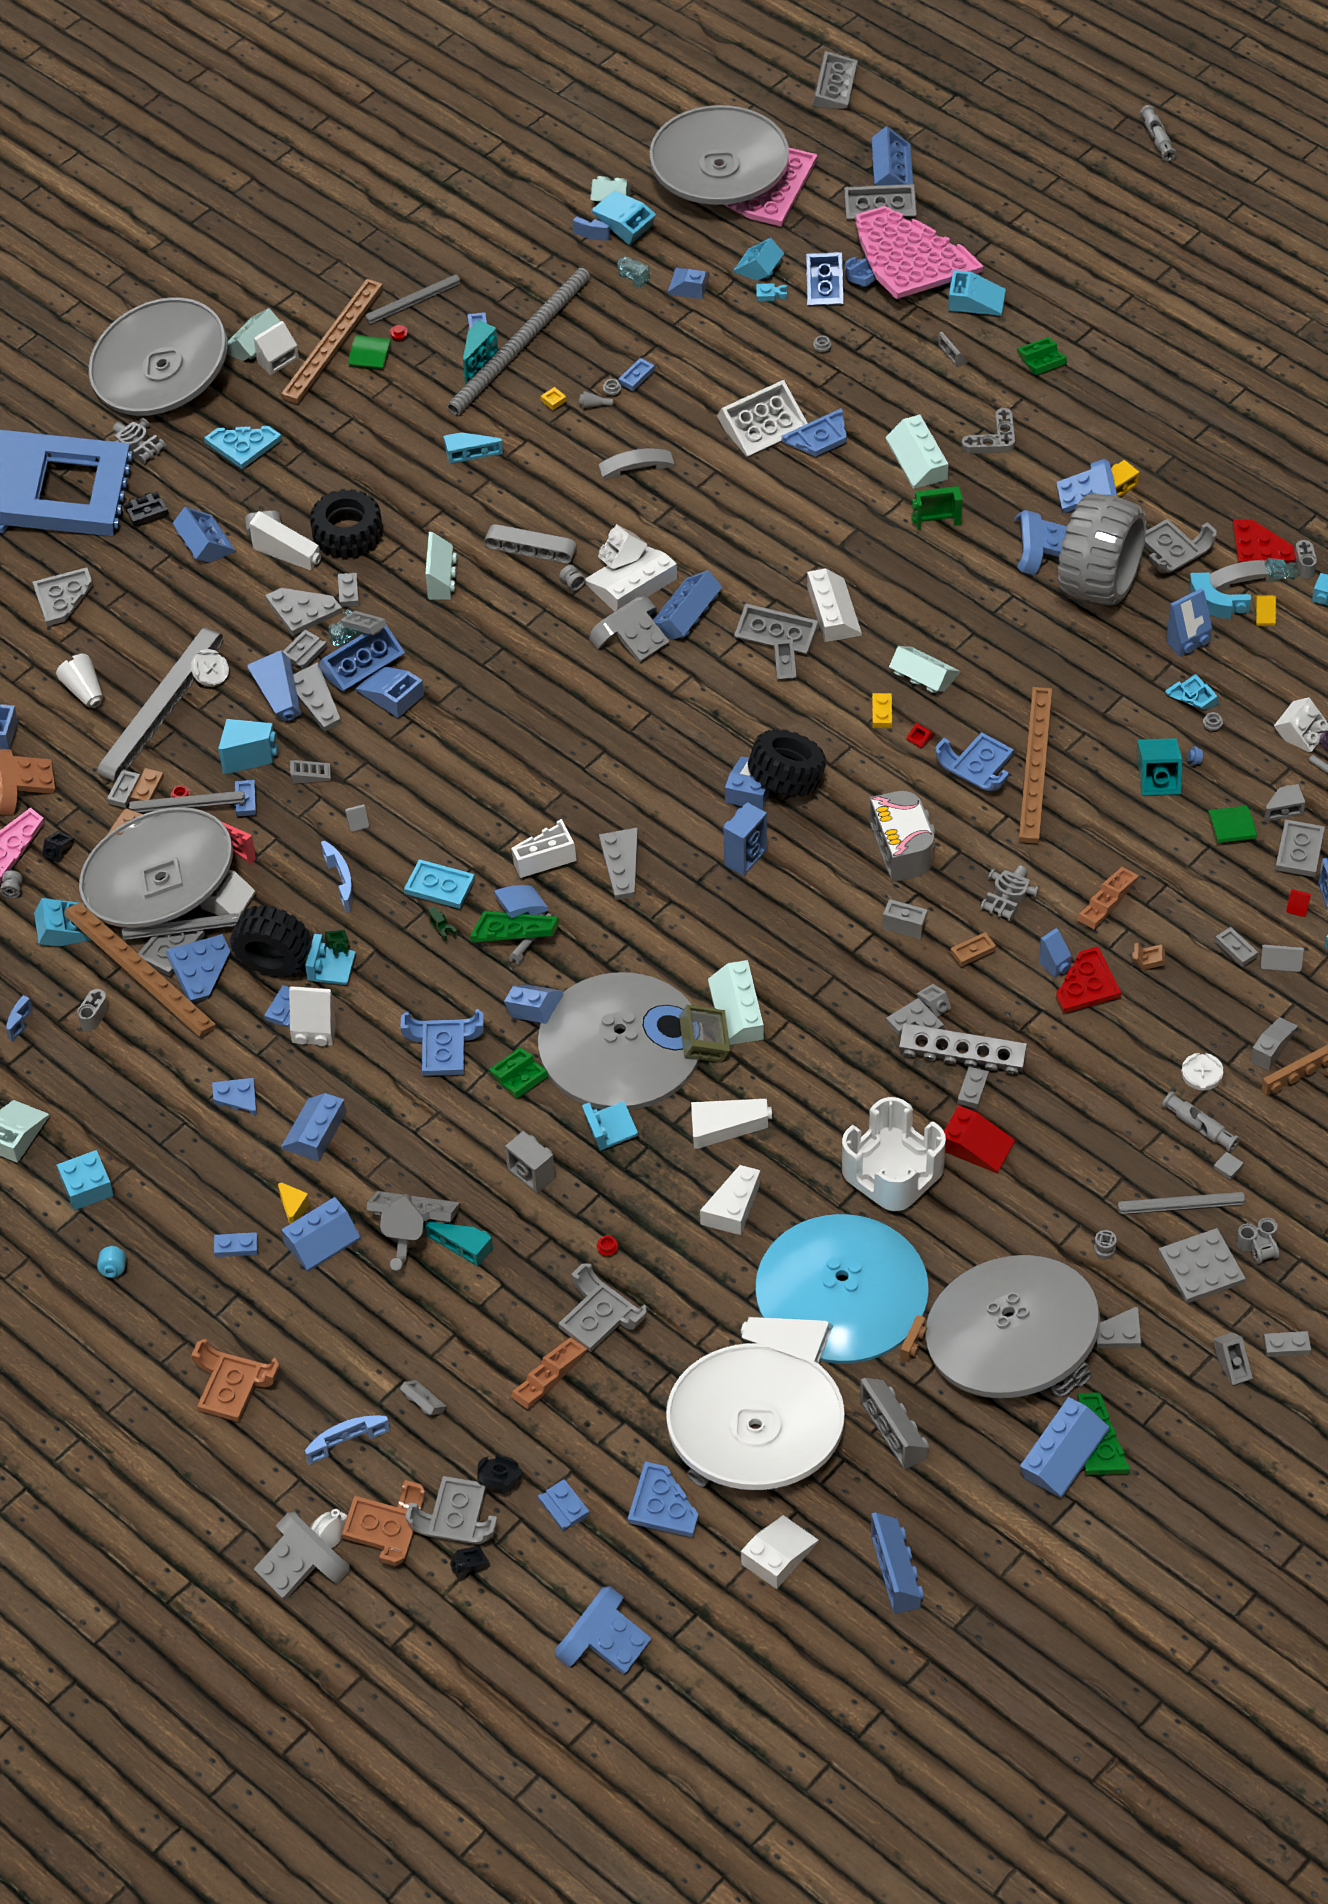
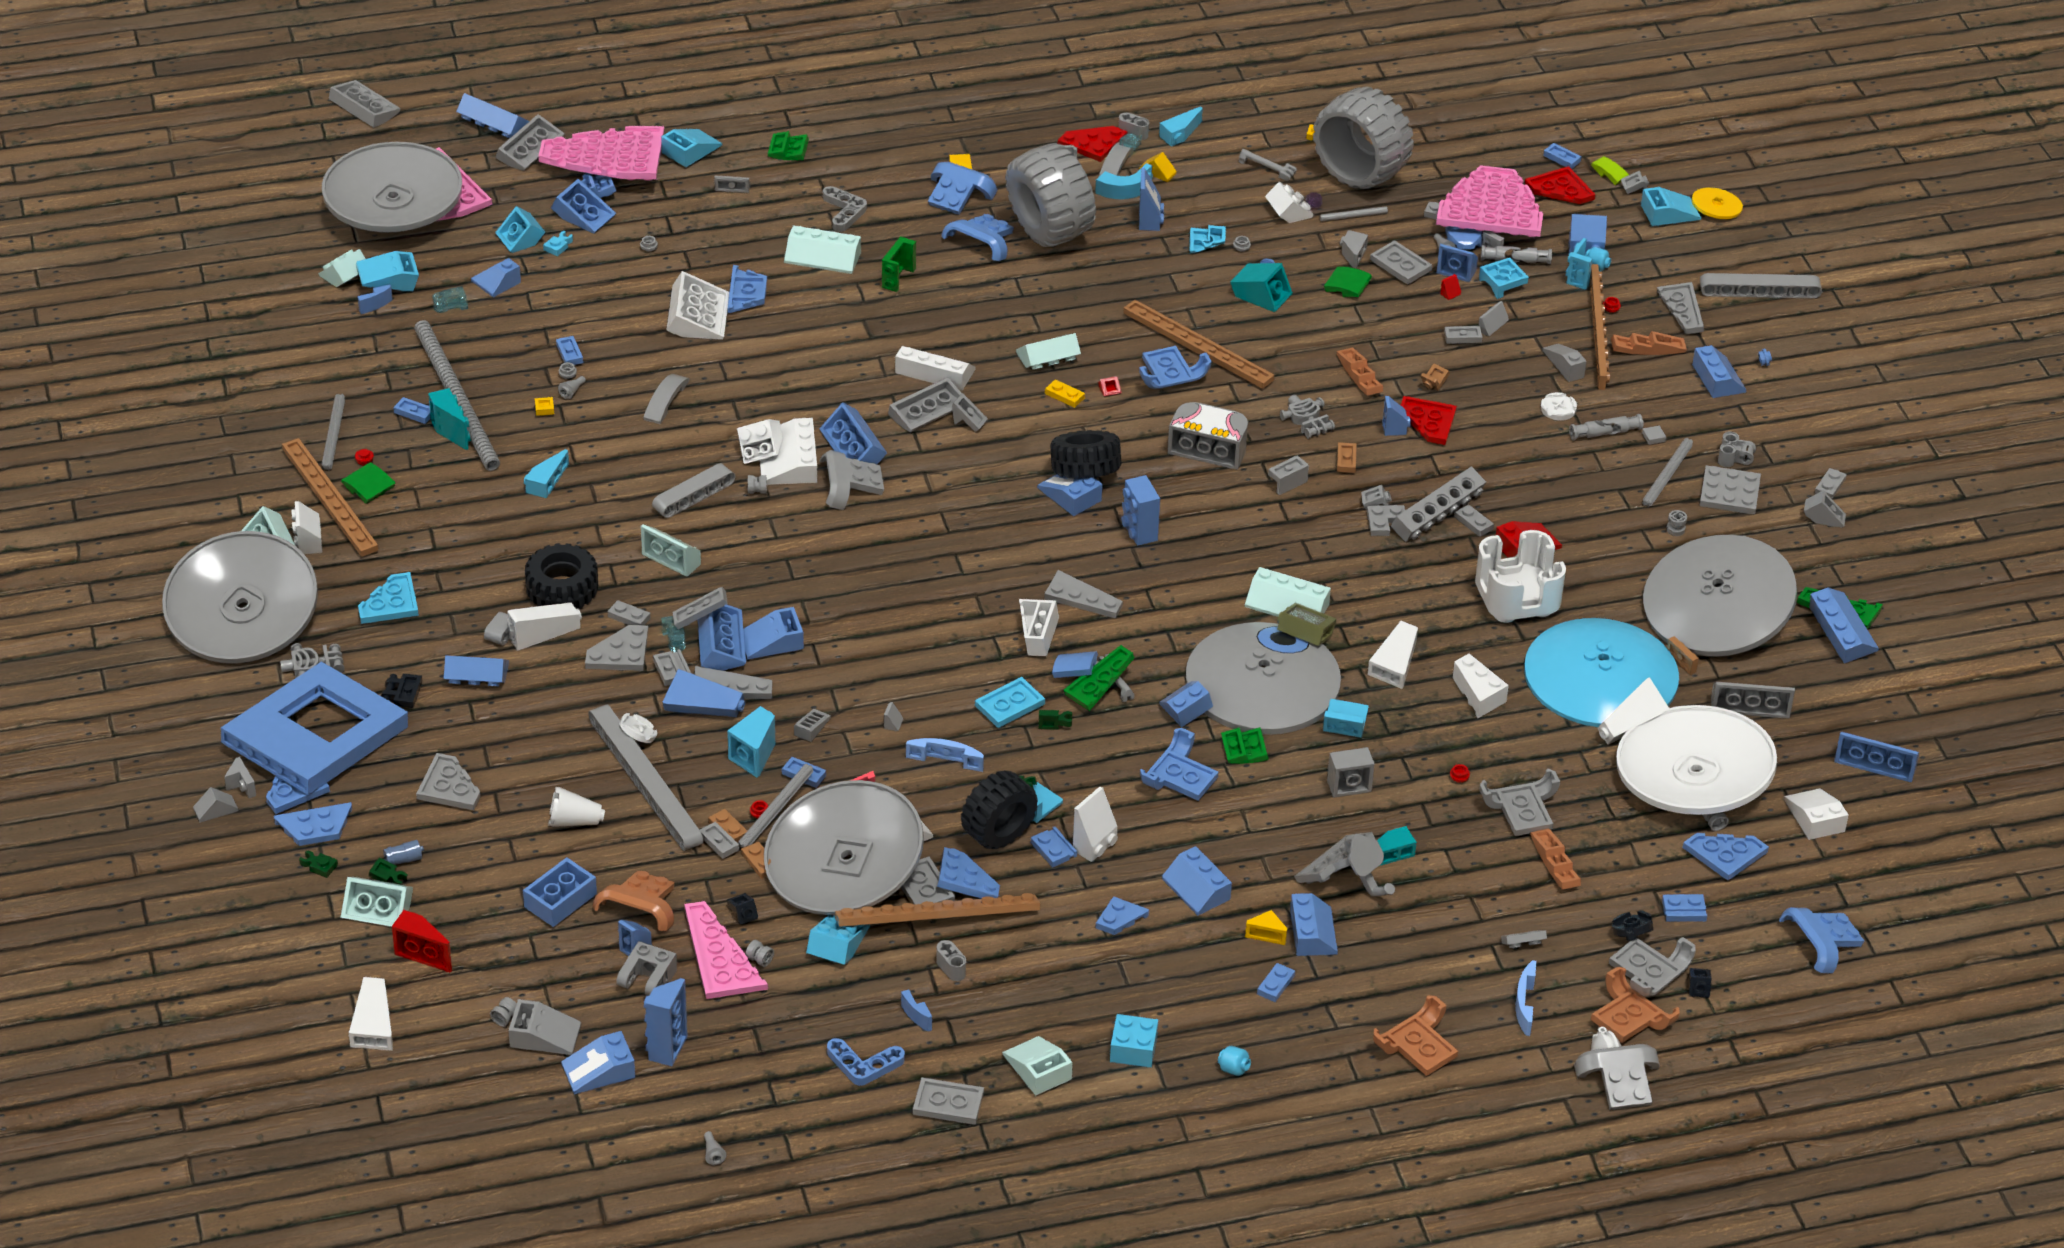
camera: 60 degrees left, 10 degrees down
light grey axle [122,913,241,940] -> none

